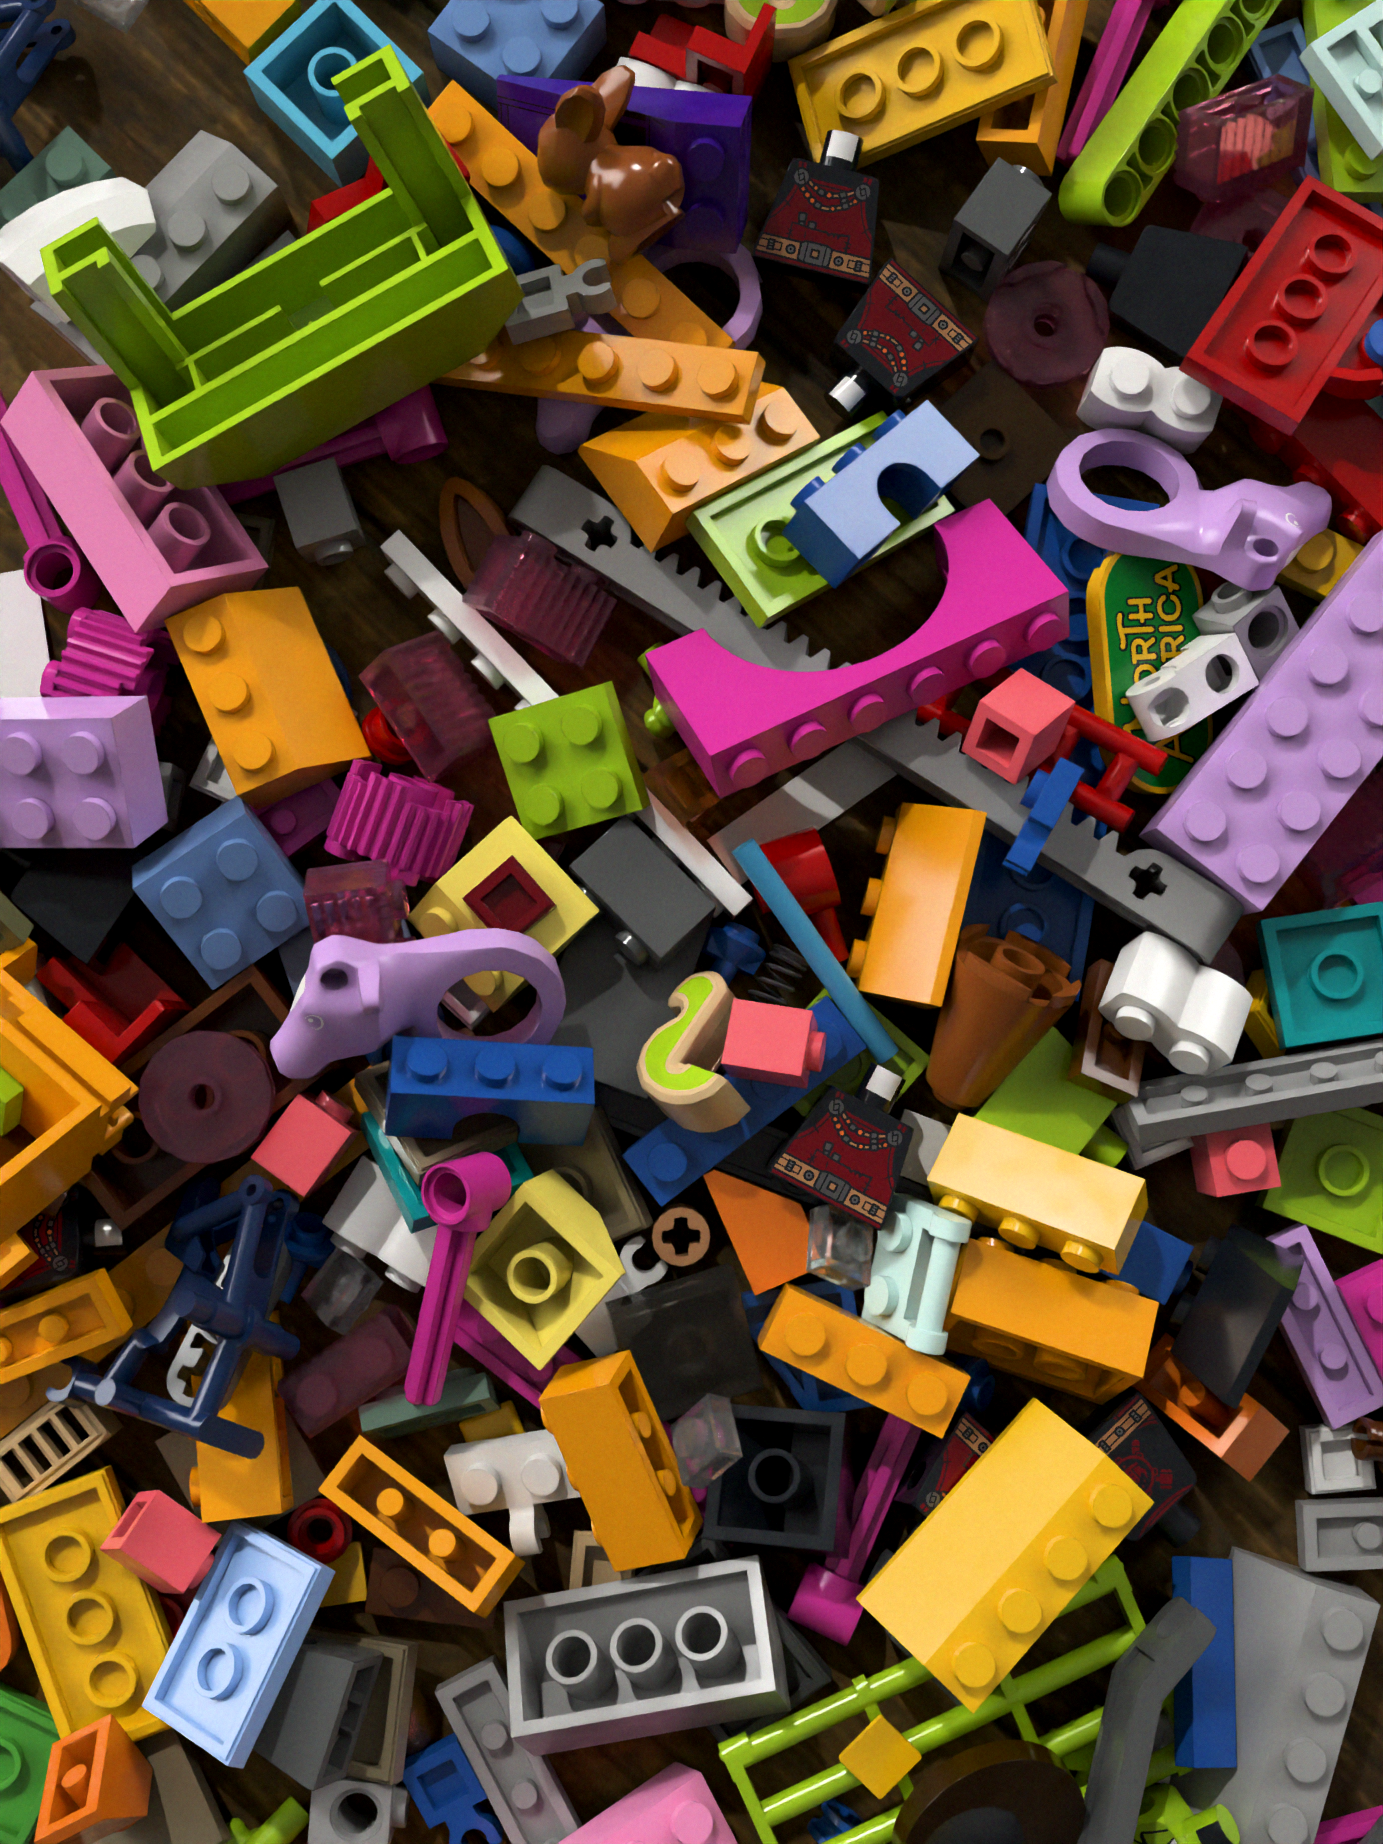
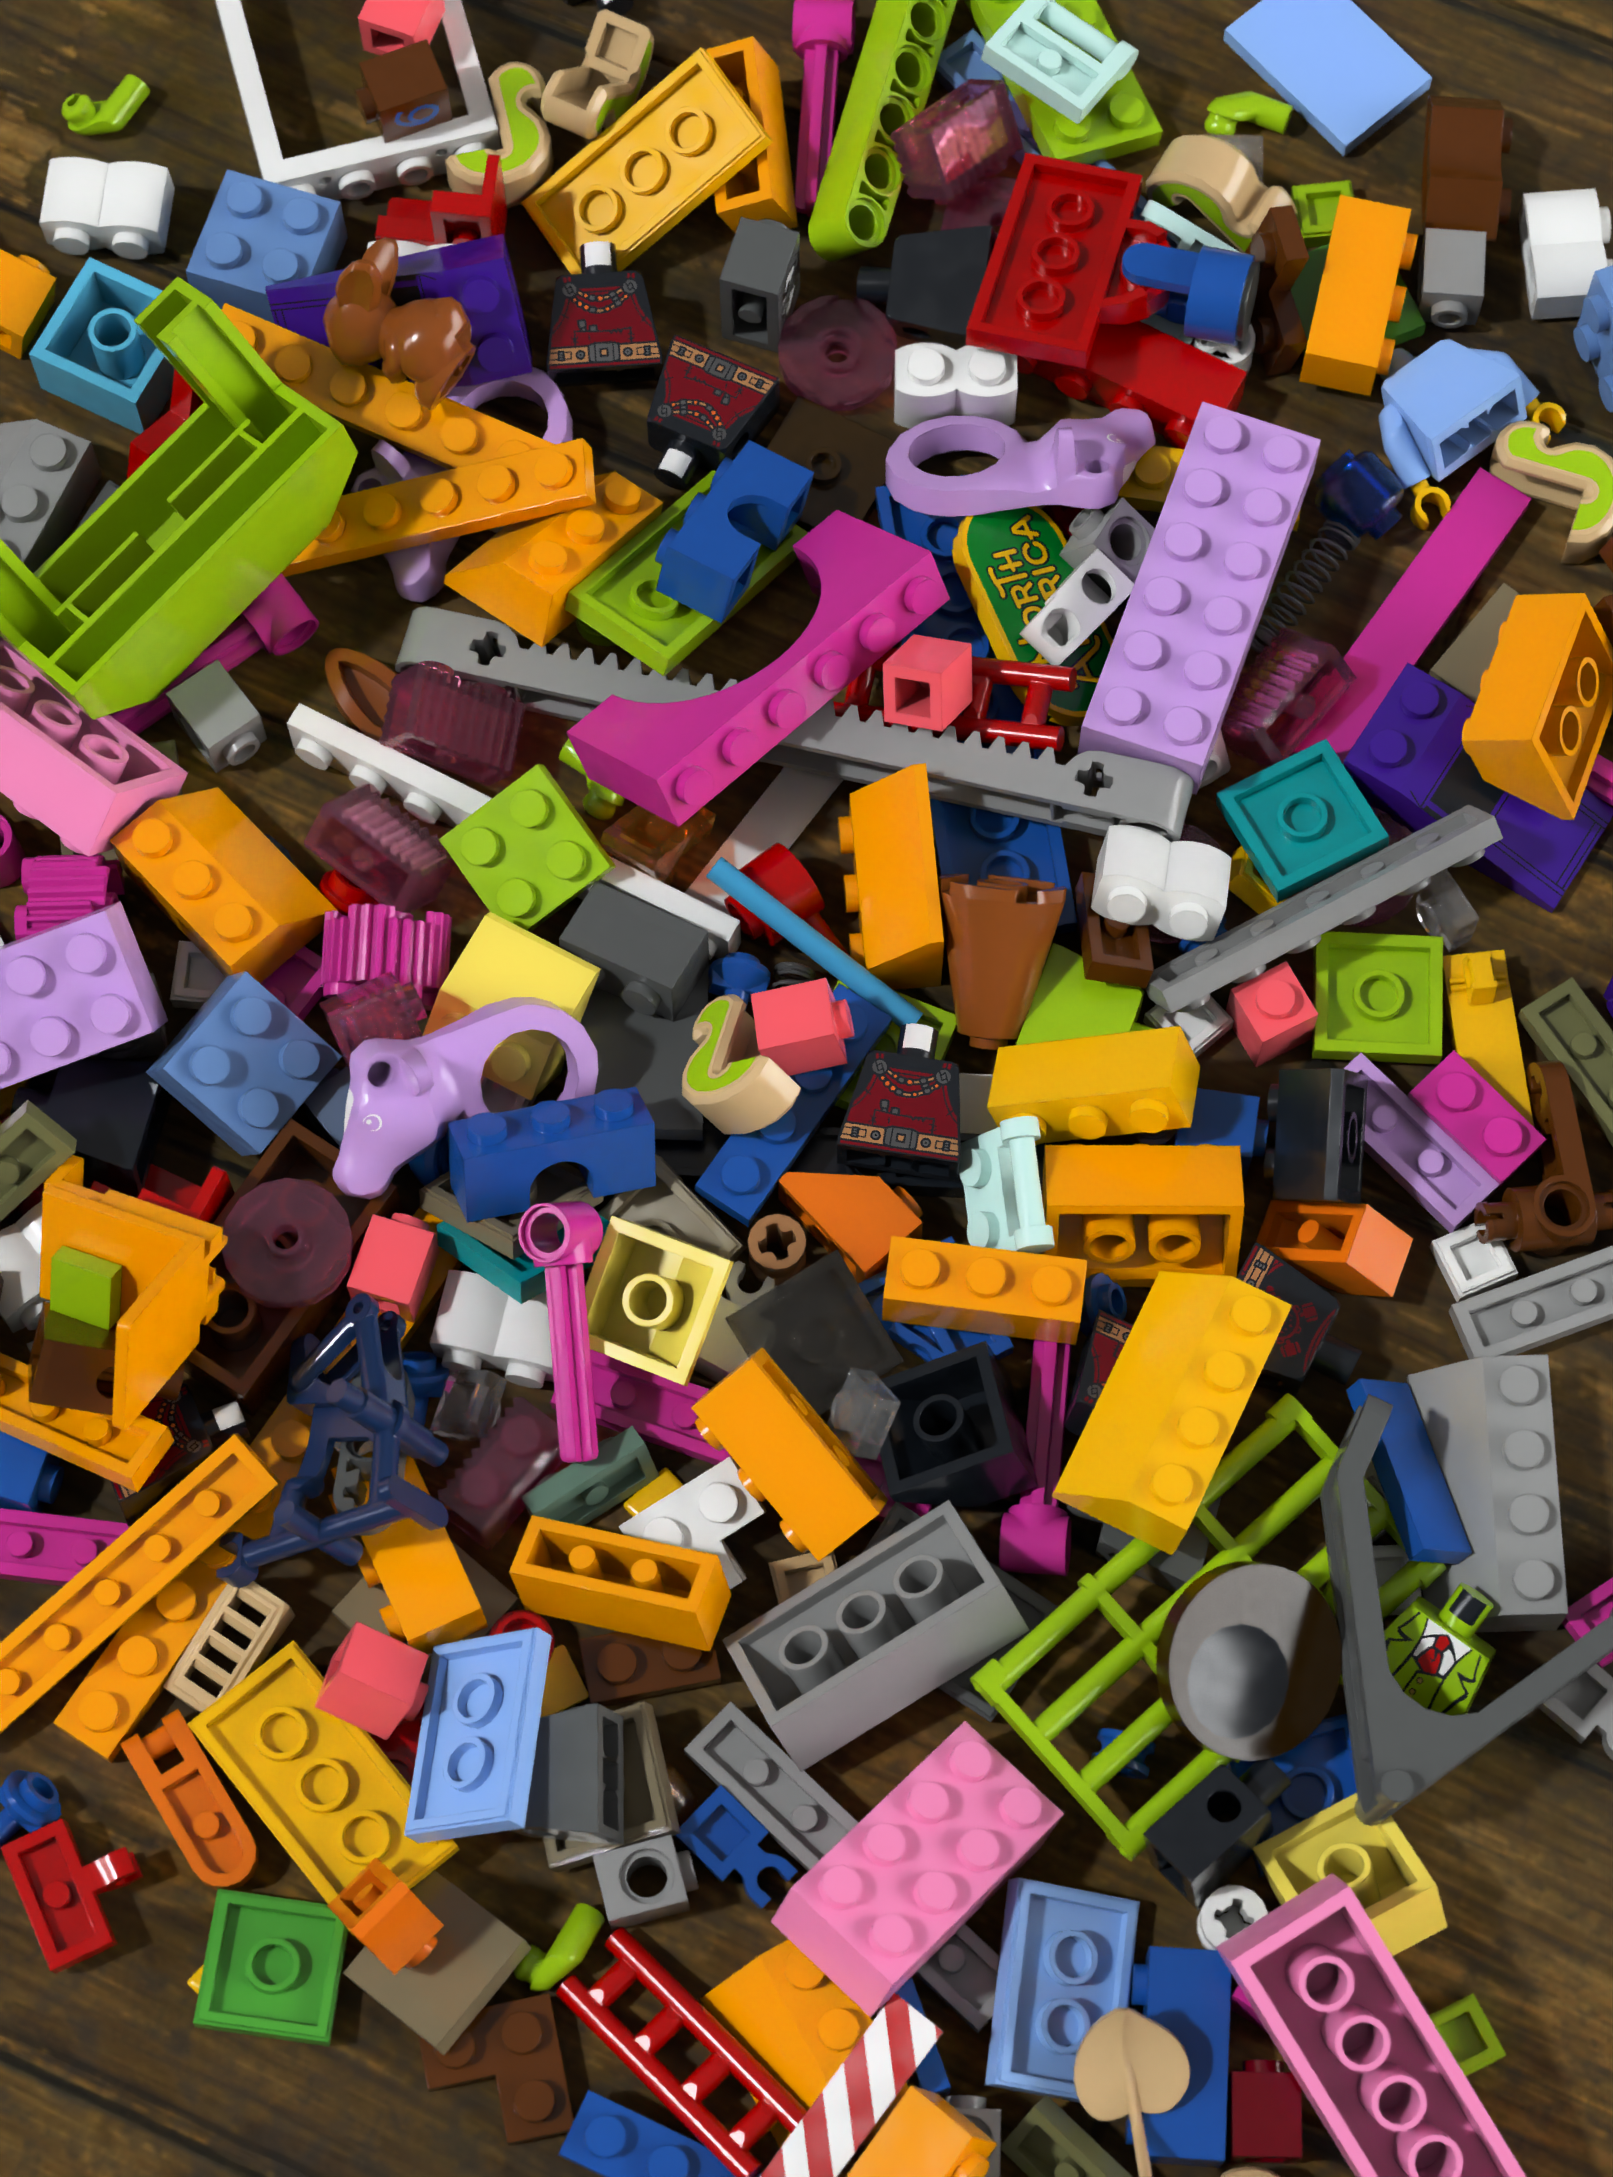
camera: 15 degrees left, 15 degrees down
dark red tile [462,855,557,935] -> none
light grey plate [505,258,617,345] -> none
clear plate [806,1204,873,1291] -> none
yellow piece [839,1714,922,1799] -> none
blue plate [1001,757,1085,878] -> none

